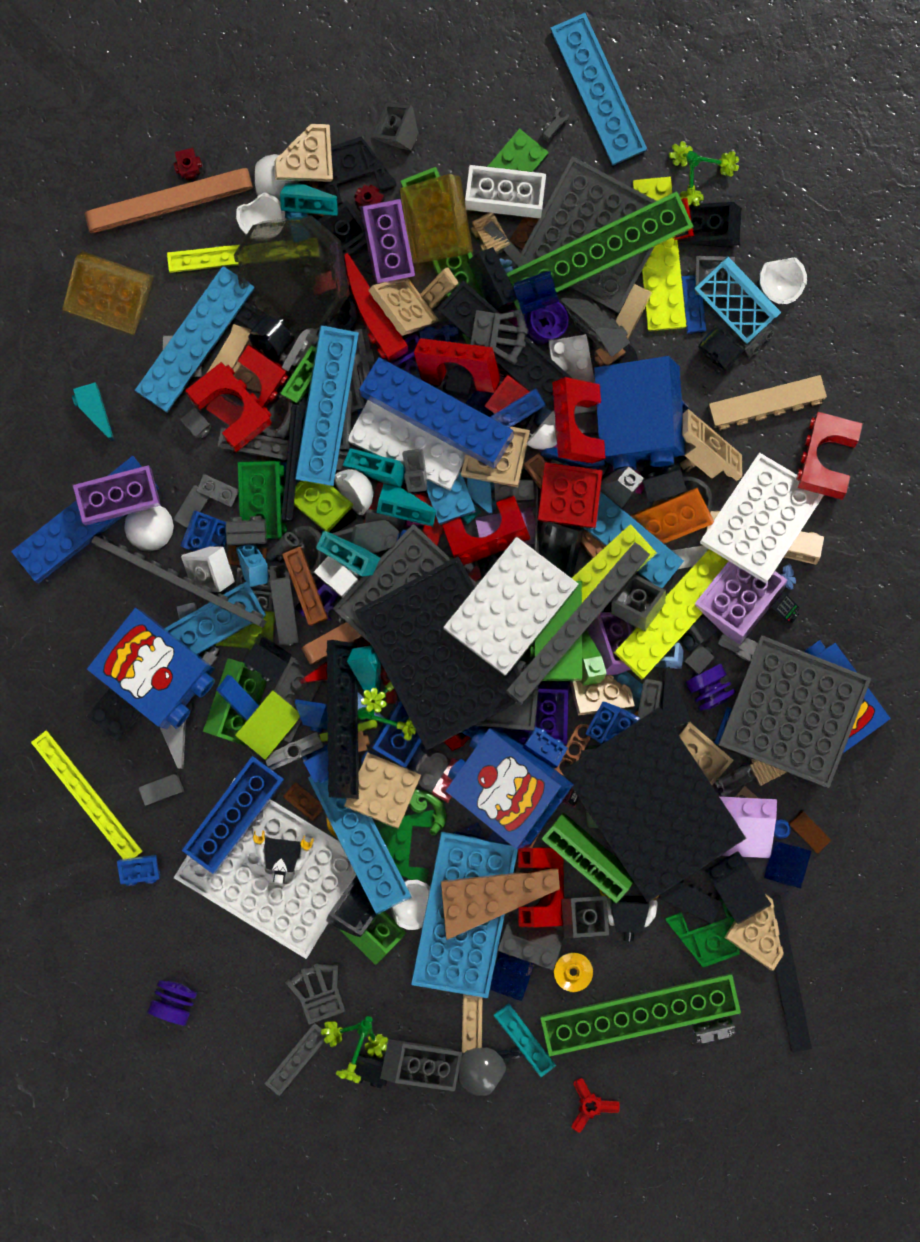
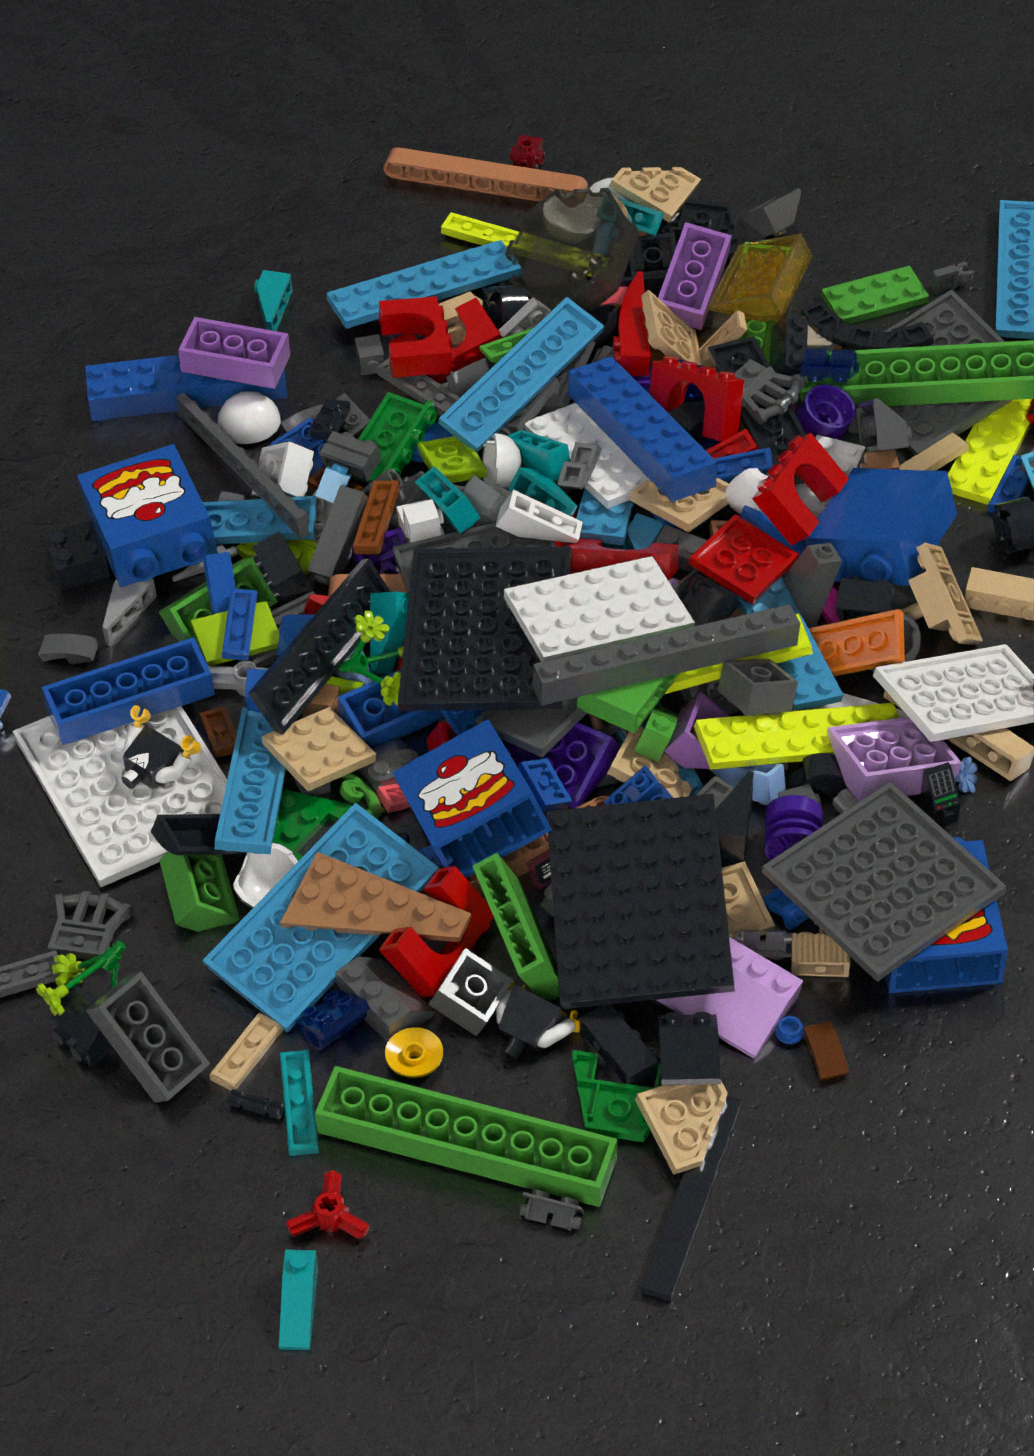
camera: 30 degrees right, 35 degrees down
clear yellow slope [62,251,154,334] -> none
black axle [281,404,303,520] -> none
dark grey cylinder [458,1047,506,1096] -> none
white brick [465,165,546,218] -> none
clear blue plate [764,841,812,889] -> none
none -> blue tile [222,588,257,661]
none -> teal slope [279,1250,318,1350]
none -> black plate [309,399,351,439]
none -> white slope [496,490,583,543]
none -> black tile [800,301,934,350]

